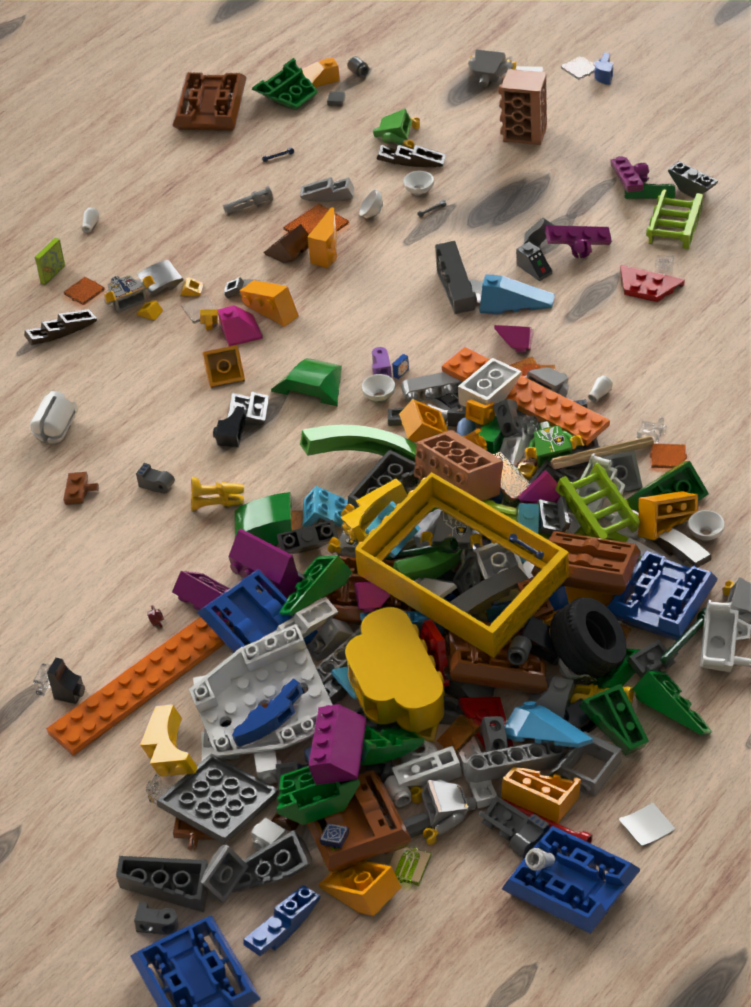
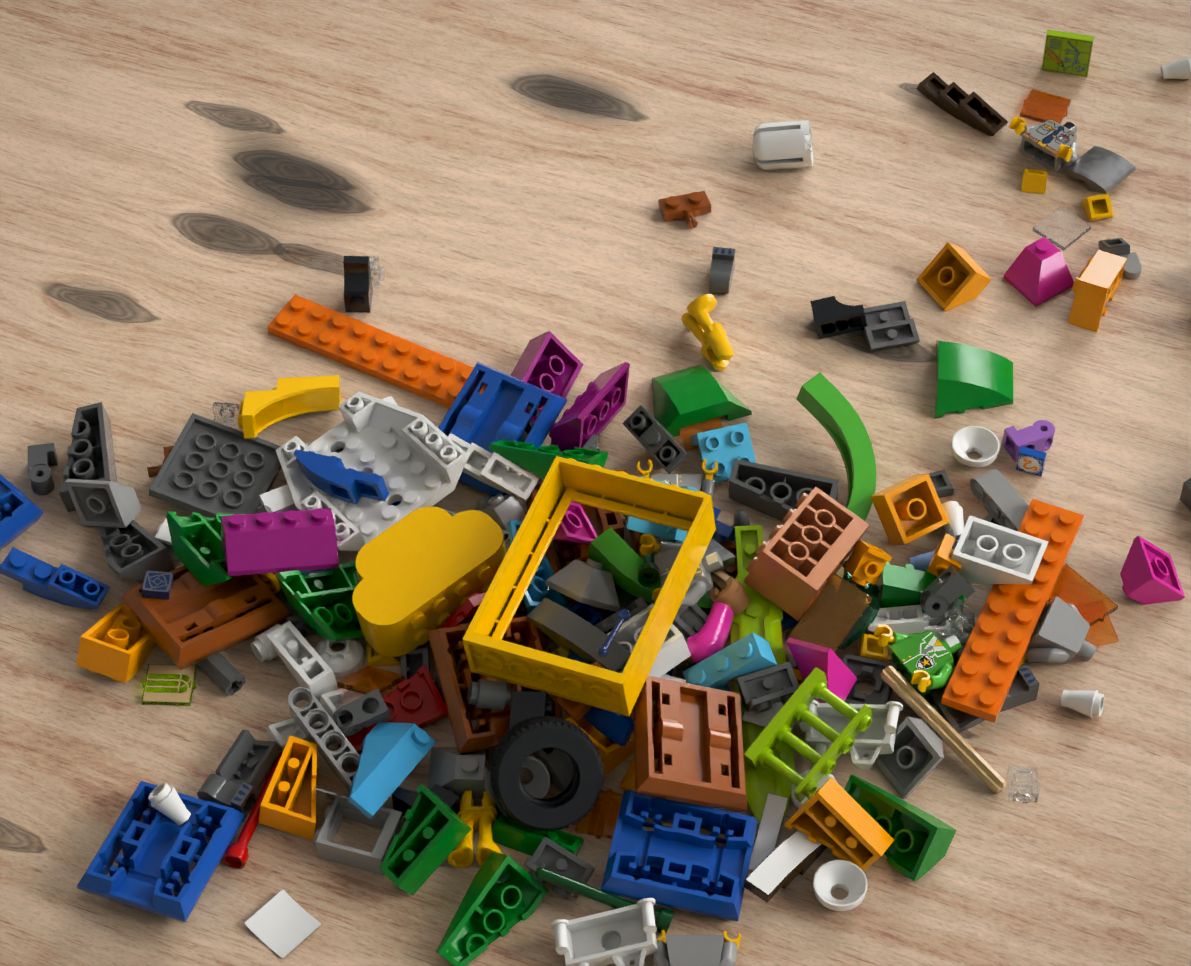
camera: 70 degrees right, 5 degrees up
dark red plate [147,605,164,627] -> none
yellow tile [200,309,218,330] -> none
yellow arch [341,479,407,543] -> none
light grey torso [410,779,476,845] -> none
clear orange piece [650,444,687,469] -> none

